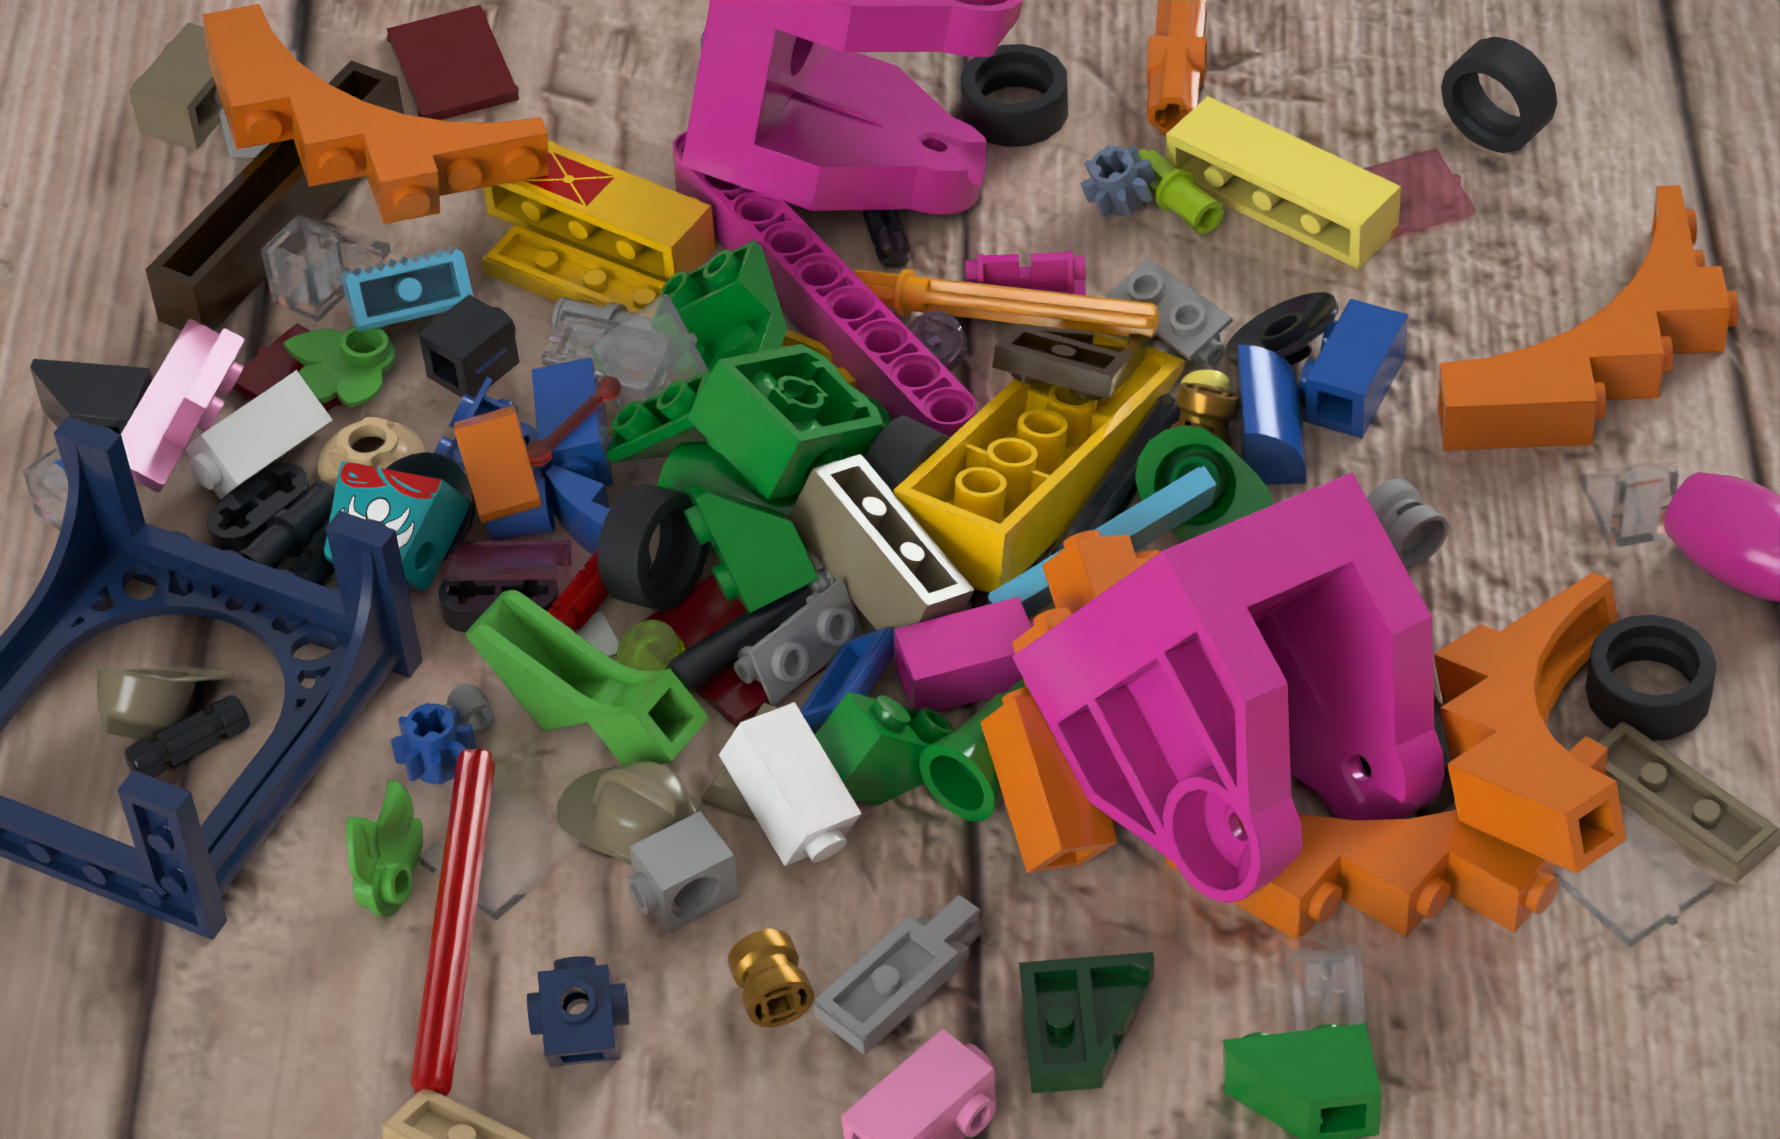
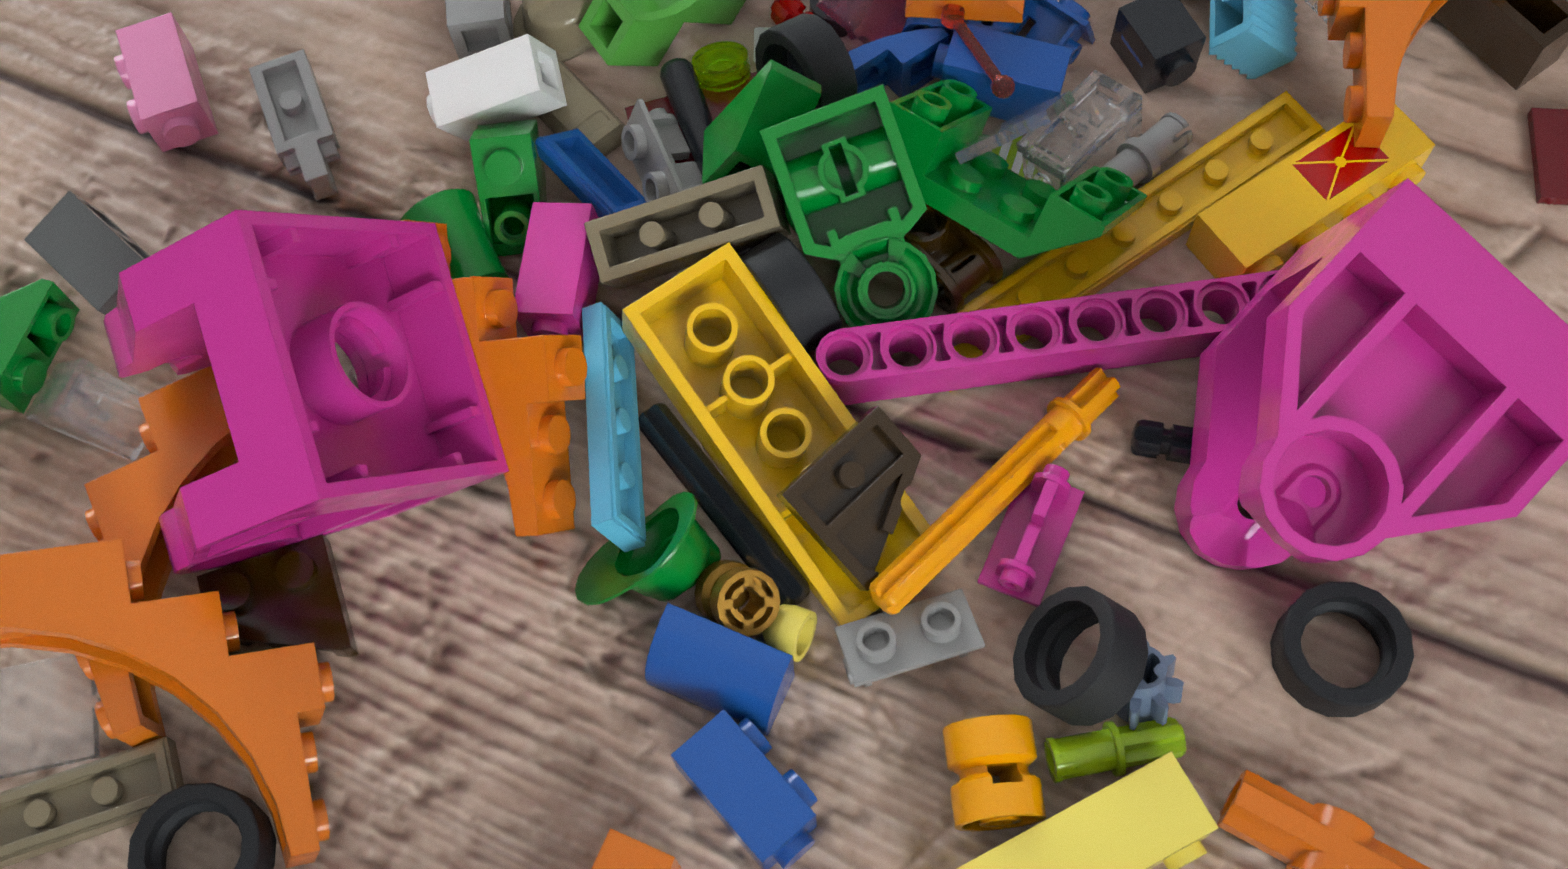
camera: 115 degrees right, 20 degrees up
pearl gold wheel [727,929,814,1028] -> none
clear purple tile [908,311,968,371] -> none
dark green wing [1019,952,1154,1094] -> none
black dish [1225,292,1339,366] -> none
light grey wheel [1367,477,1449,567] -> none
none -> dark grey hinge [24,191,150,315]
none -> light orange wheel [942,714,1046,832]
none -> black tyre [1013,586,1148,726]

